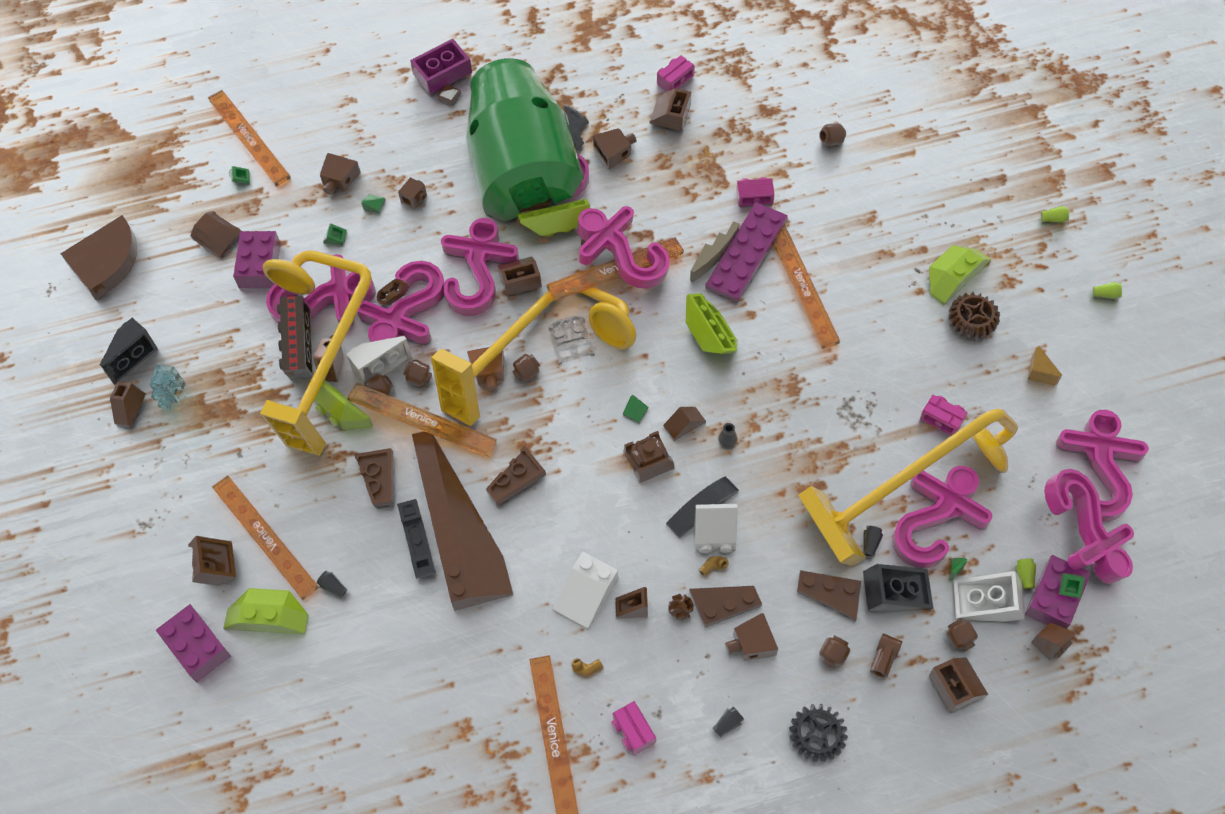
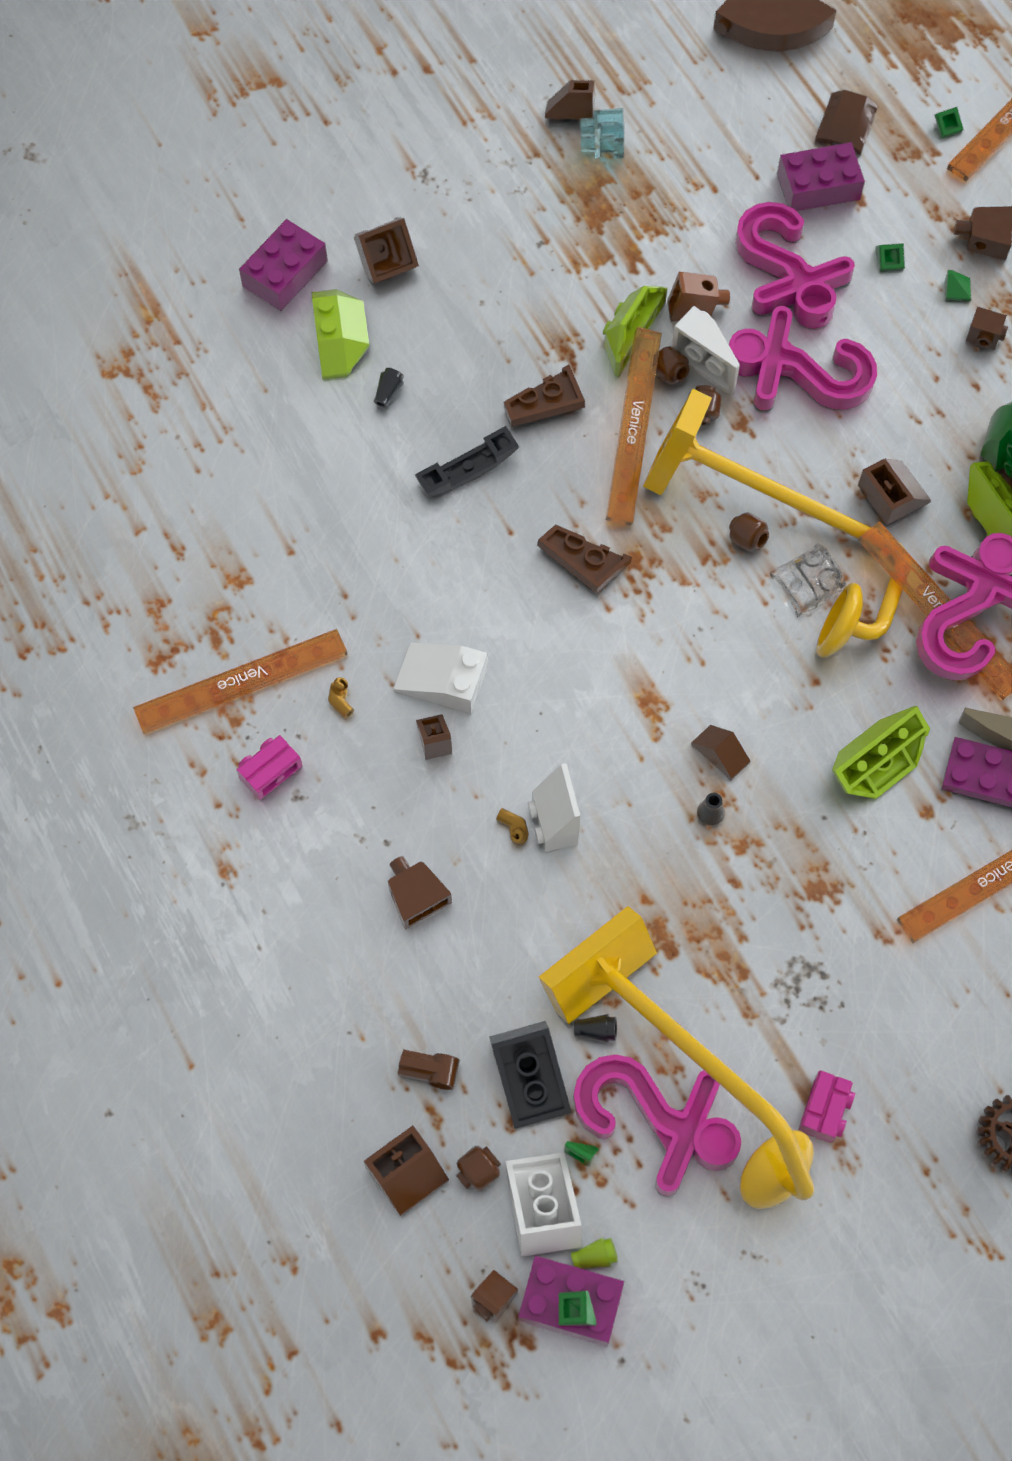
camera: 75 degrees right, 5 degrees up
black slope [99,317,158,385] -> none
clear orange tile [212,475,319,600] -> none
yellow piece [260,250,372,456] -> none
dark brown brick [277,296,313,380] -> none
reddish brown beam [376,279,408,306] -> none
reddish brown wedge [412,430,513,611] -> none
dark pink piece [441,218,519,316] -> none
dark orange torso [467,347,504,391] -> none
green slope [623,395,649,423] -> none
reddish brown brick [623,431,675,483] -> none
black slope [666,476,739,538] -> none
reddish brown gear [668,593,694,620] -> none
reddish brown wing [689,586,762,628] -> none
black cone [712,706,744,738] -> none
black gear [789,704,848,763] -> none
reddish brown wing [797,570,861,622] -> none
reddish brown head [819,635,851,668] -> none
pearl gold slope [1028,346,1062,386] -> none
dark pink piece [1044,469,1134,584] -> none
dark pink piece [1056,410,1149,522] -> none

